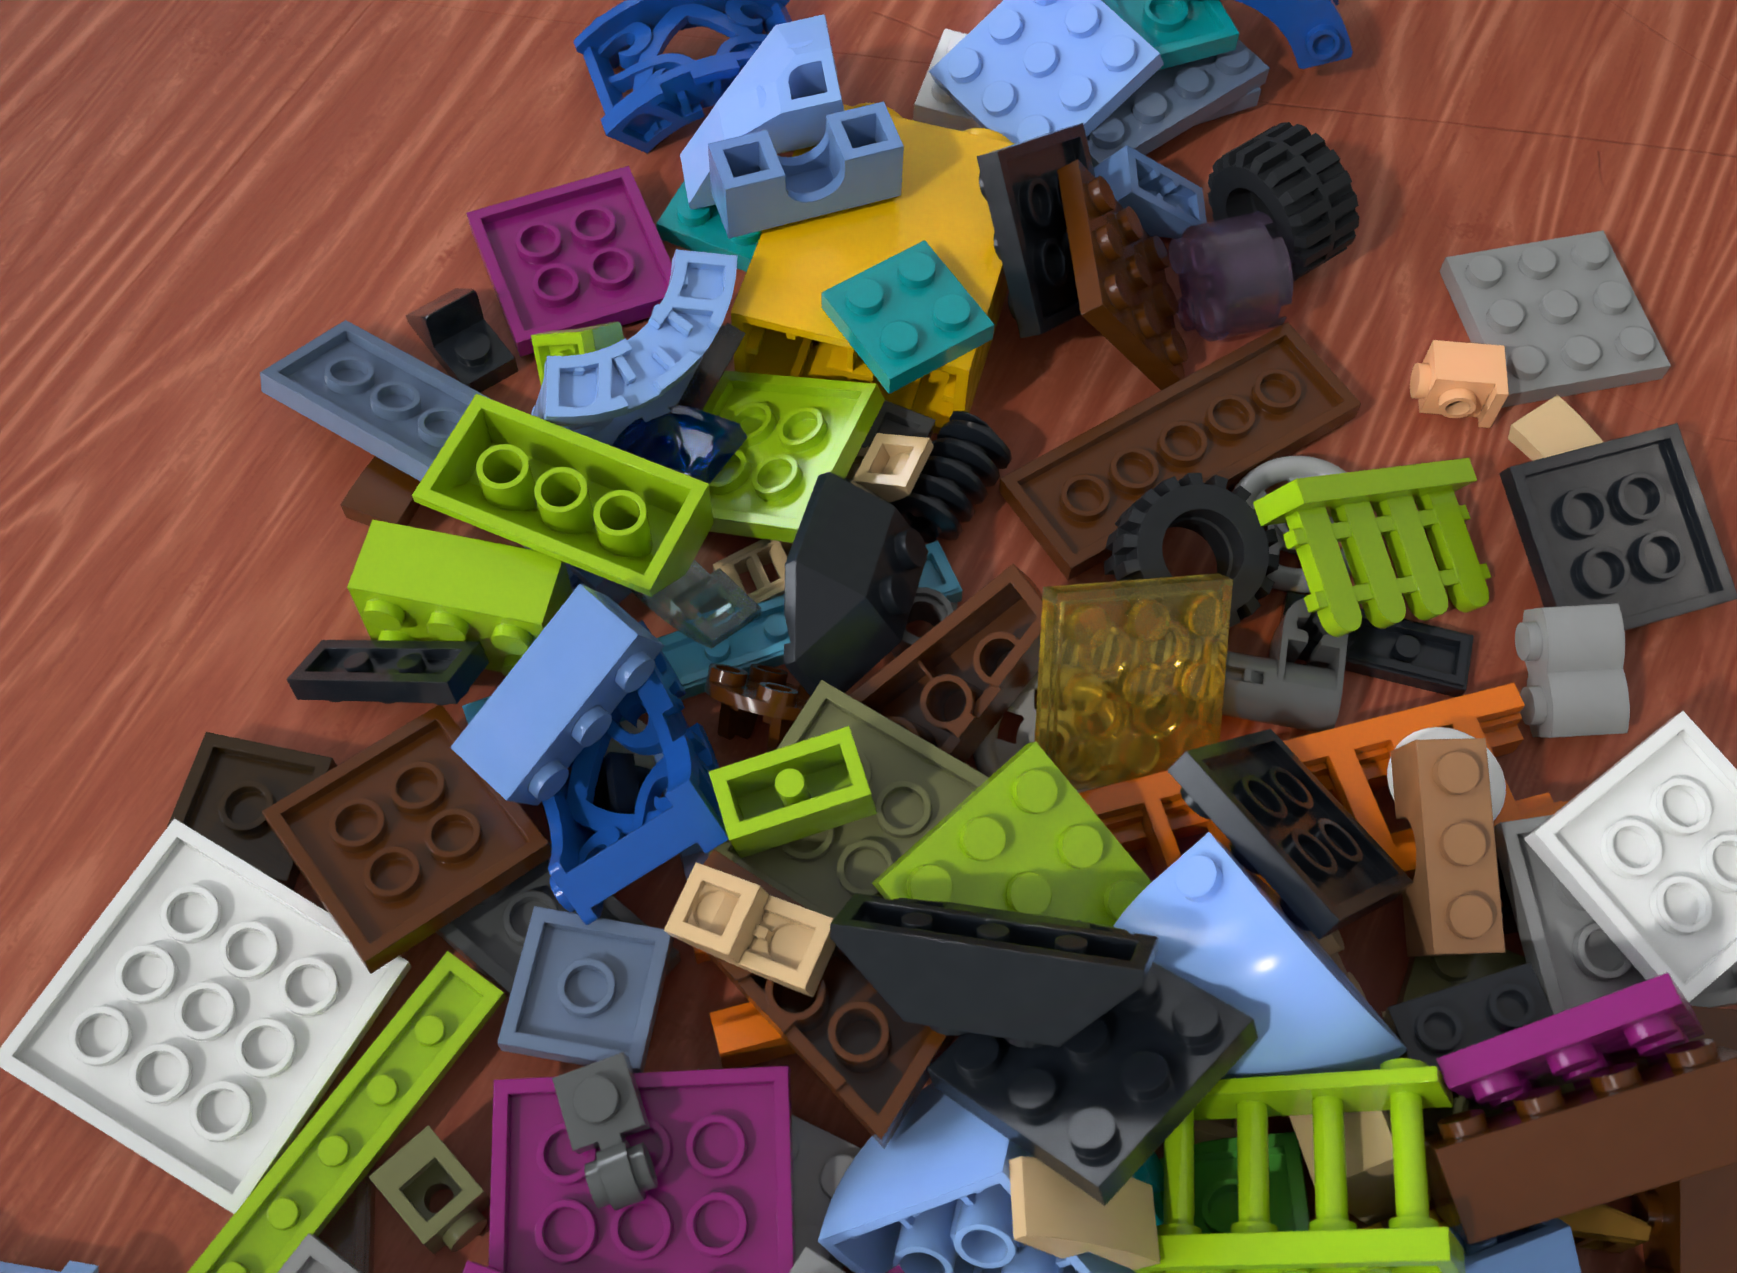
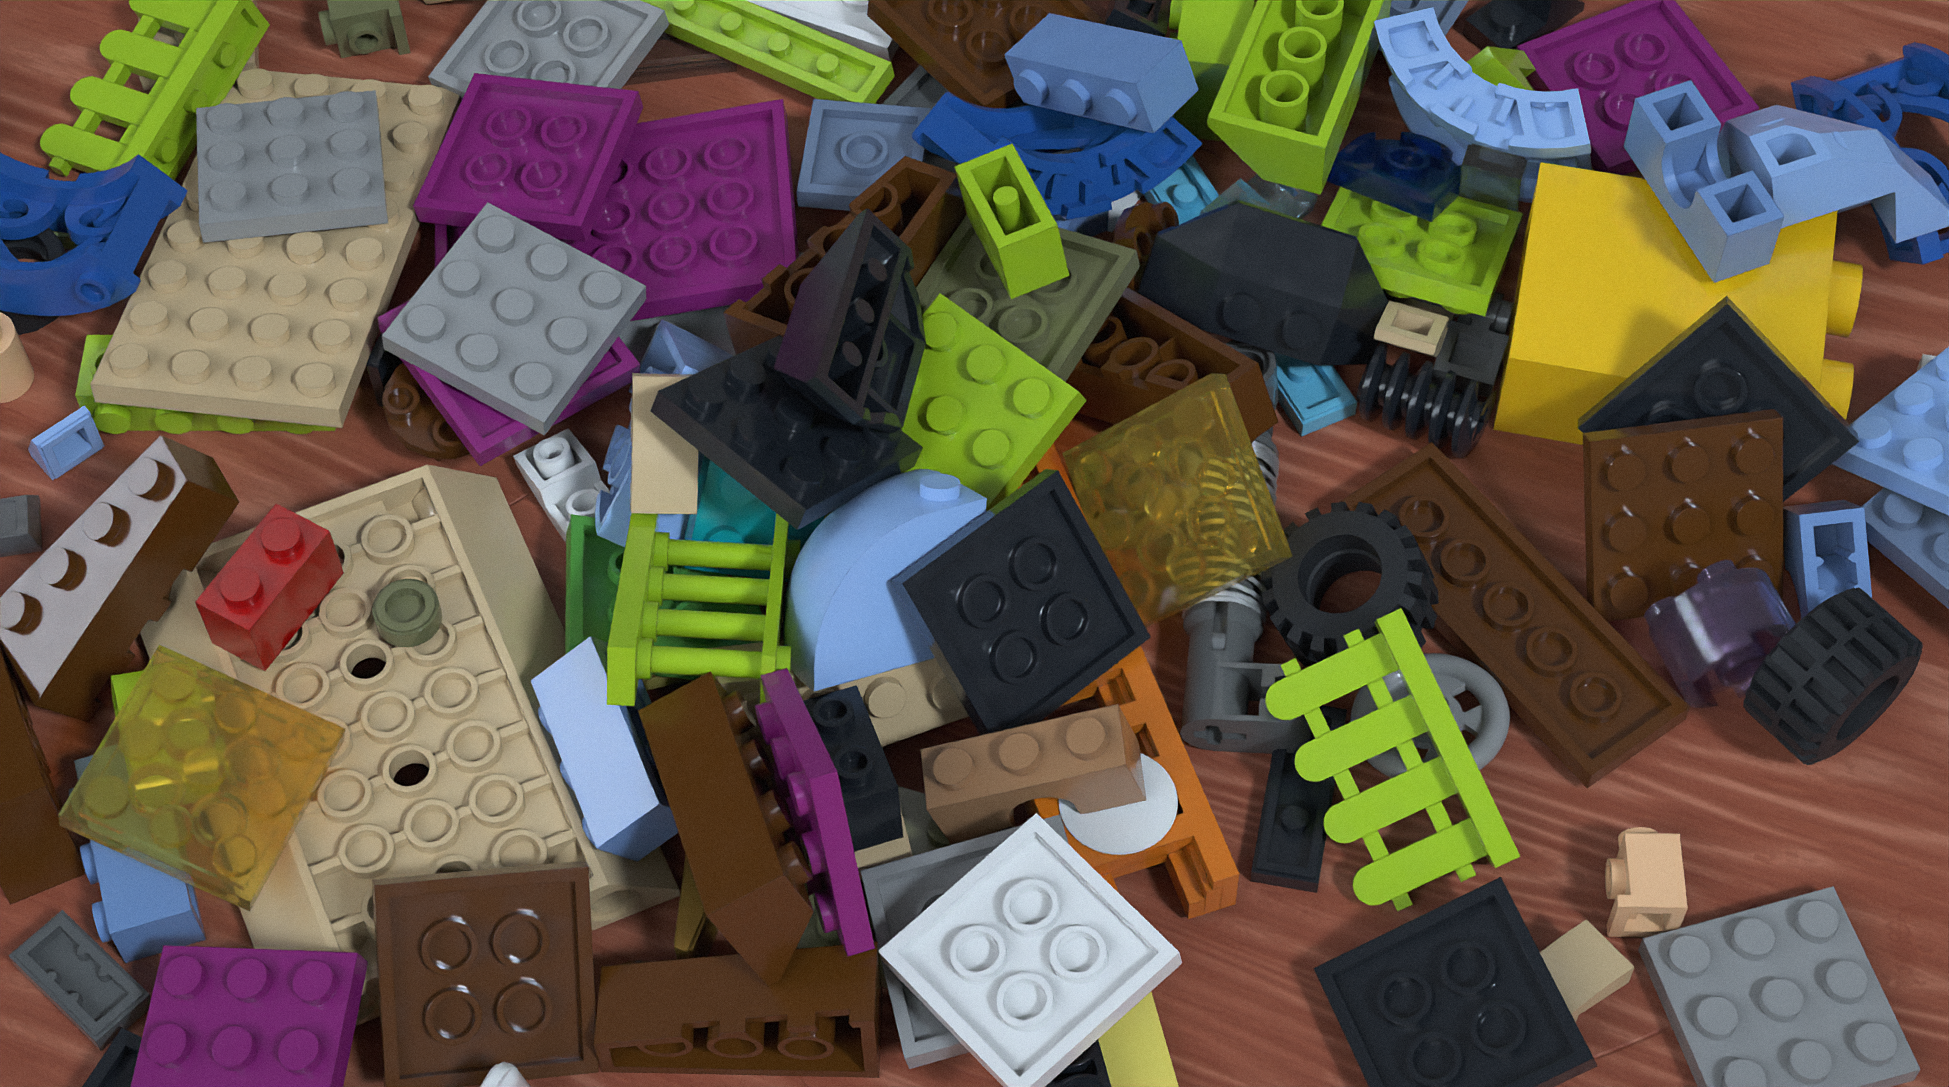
camera: 90 degrees right, 5 degrees down
olive brick [369,1125,490,1255] -> none
dark grey plate [552,1052,658,1211] -> none
tan slope [664,862,836,997] -> none
teal plate [821,240,995,394] -> none
light grey brick [1515,603,1630,738] -> none

